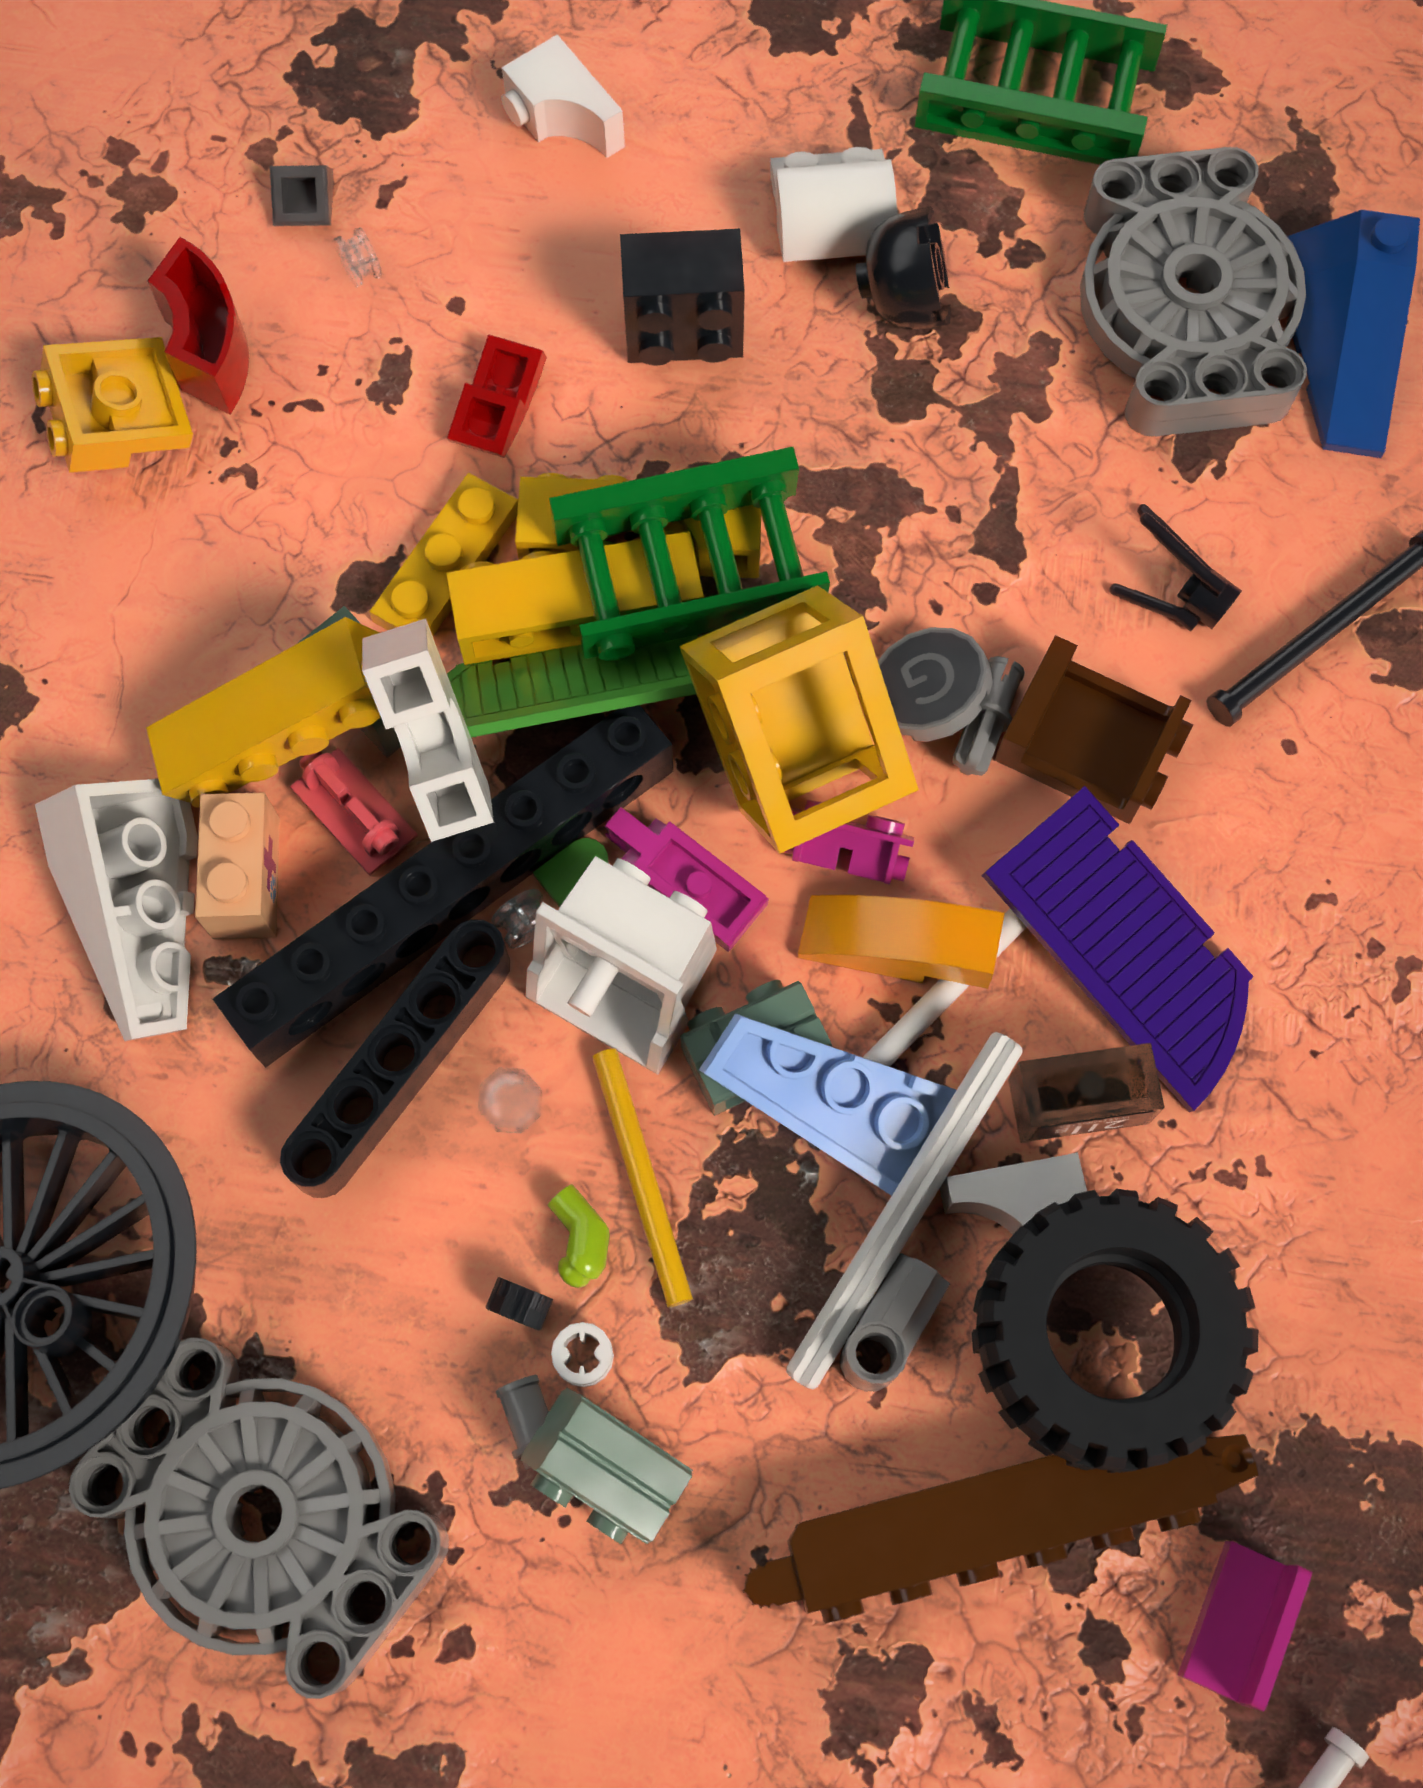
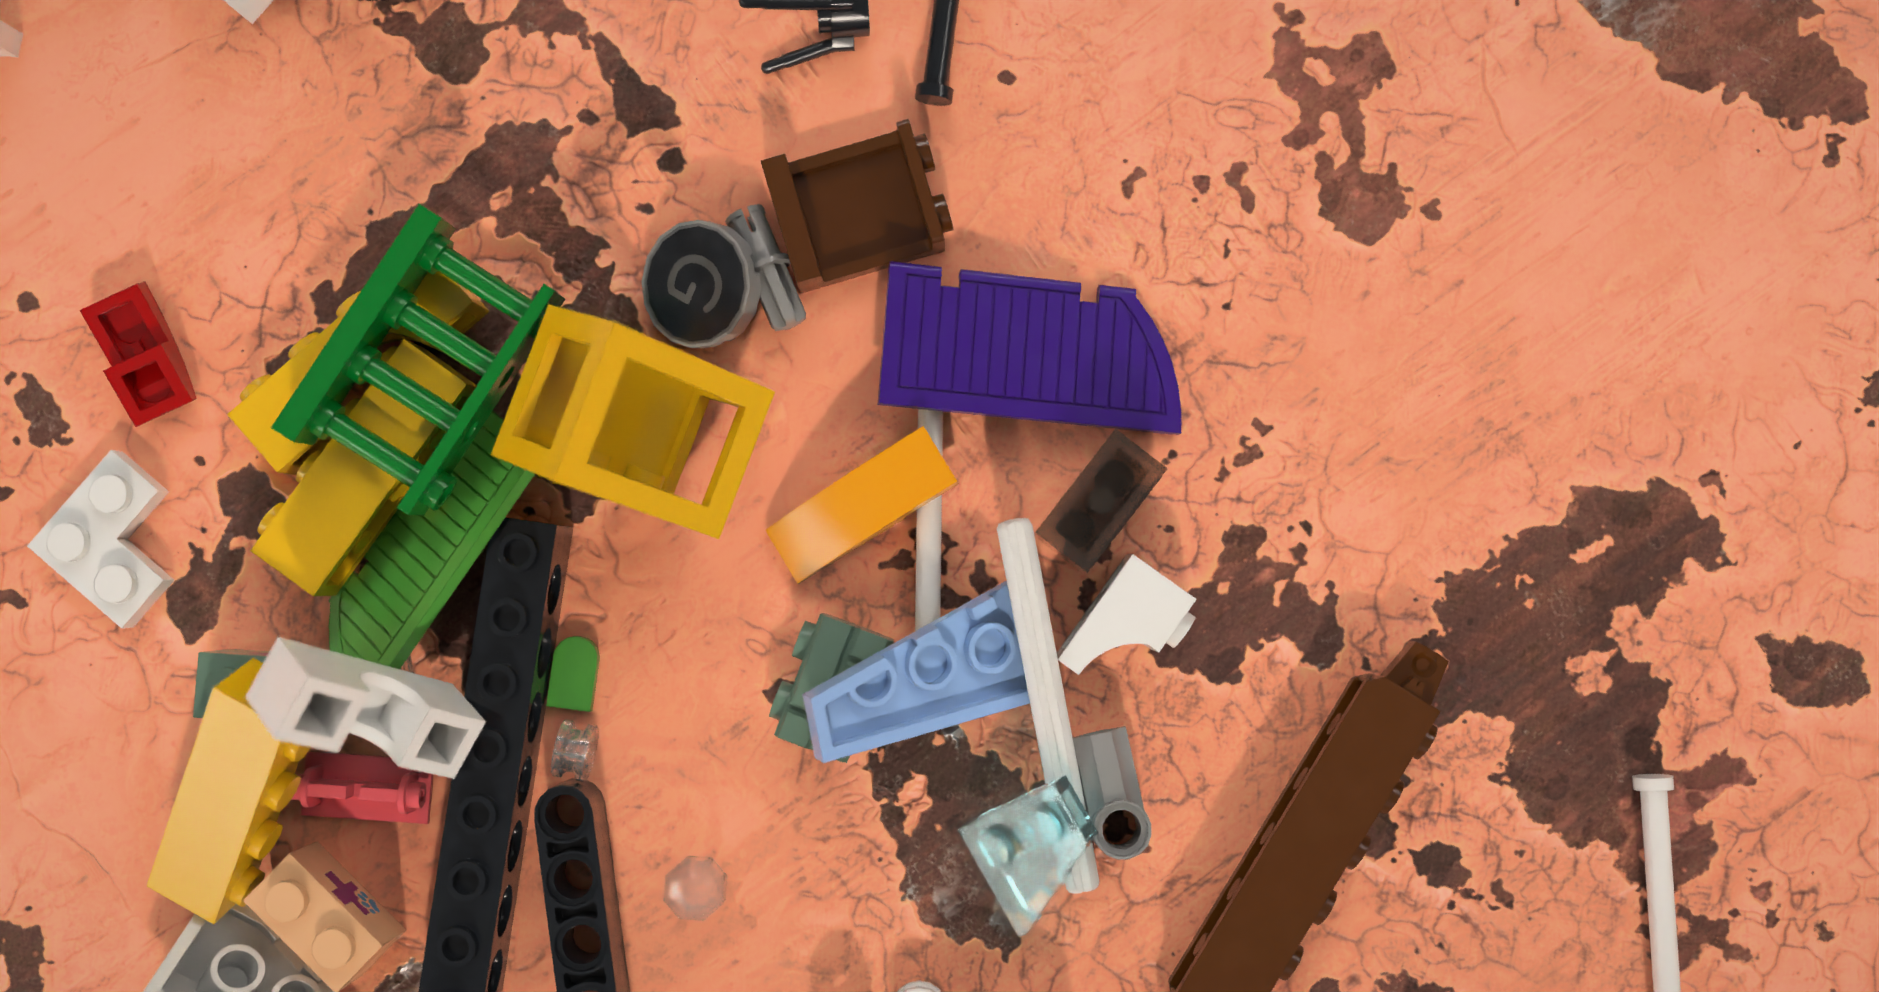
camera: 40 degrees left, 15 degrees up
yellow plate [369,472,518,636] -> none
white piece [526,856,717,1075] -> none
lime arm [548,1184,610,1288] -> none
yellow bar [592,1048,693,1307] -> none
dark pink hinge [605,807,769,952] -> none
black brick [620,228,745,366] -> none
dark pink hinge [785,800,915,885] -> none
black tyre [971,1189,1259,1473] -> none
dark pink panel [1178,1541,1312,1711] -> none
none -> white plate [27,450,174,629]
none -> clear light blue wing [957,775,1098,937]

